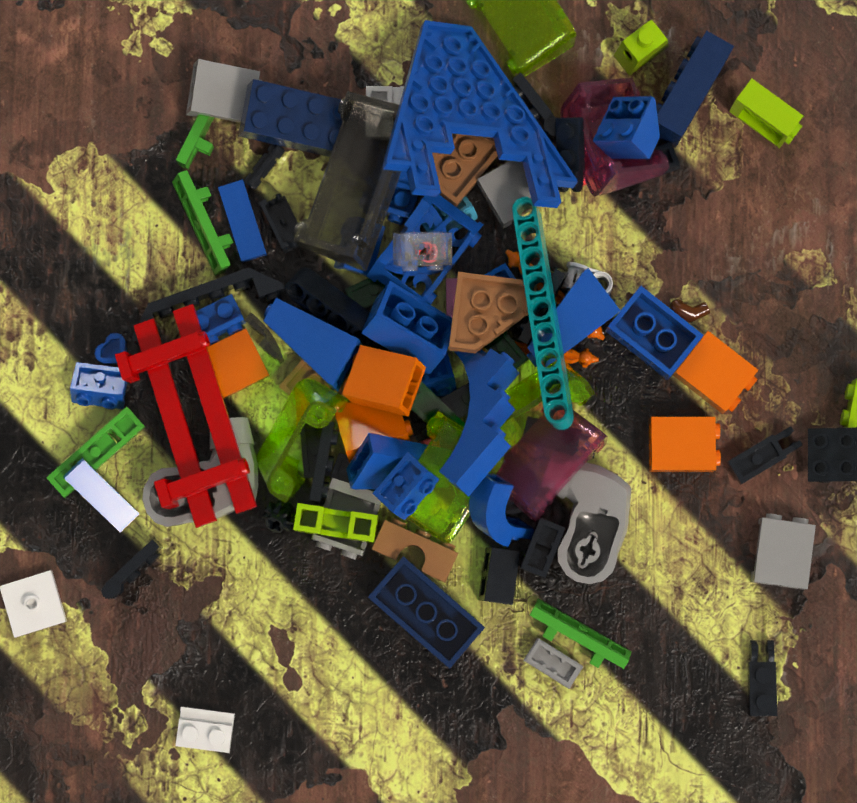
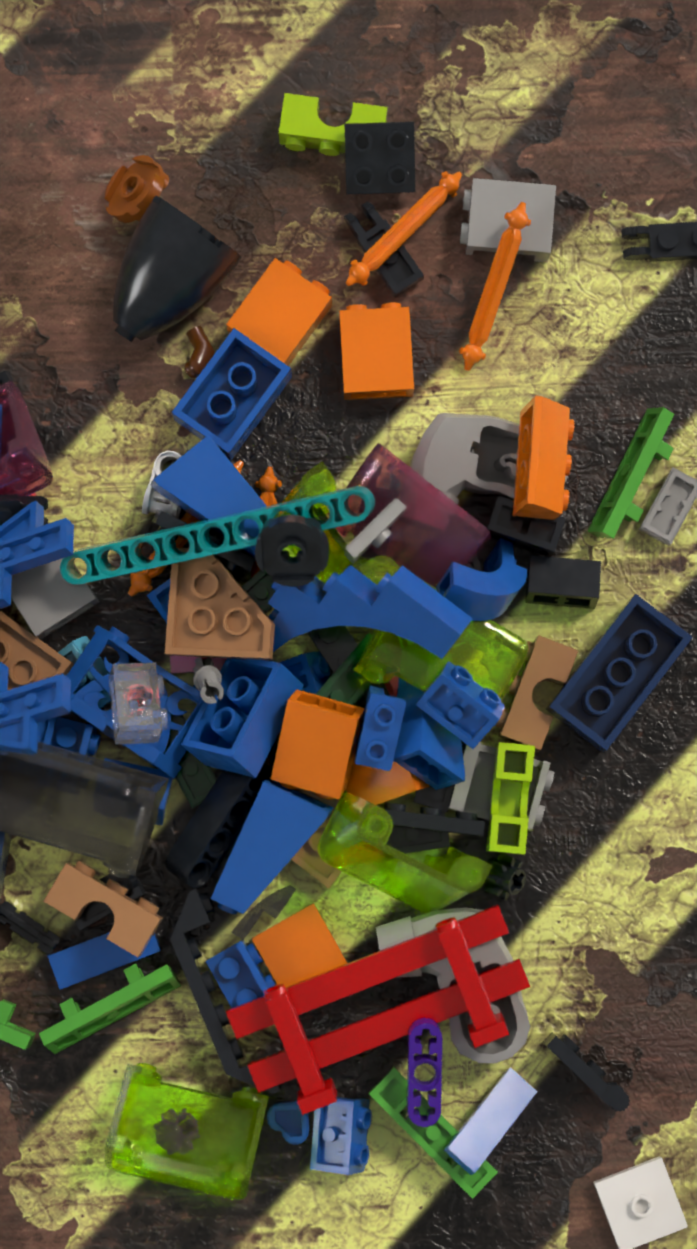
camera: 95 degrees left, 0 degrees up
none -> medium nougat arch [43,860,163,957]
none -> dark orange plate [104,155,169,223]
none -> clear neon green windscreen [105,1063,269,1200]
none -> black cylinder [113,195,242,342]
none -> gear [154,1108,200,1155]
none -> light grey axle [193,657,224,704]
none -> black plate [255,515,329,587]
none -> light grey plate [344,498,407,564]
none -> orange wheel [346,171,462,286]
none -> blue bracket [355,686,406,771]
none -> dark purple beam [407,1018,442,1127]
none -> orange wheel [459,202,531,371]
none -> orange slope [513,395,574,520]

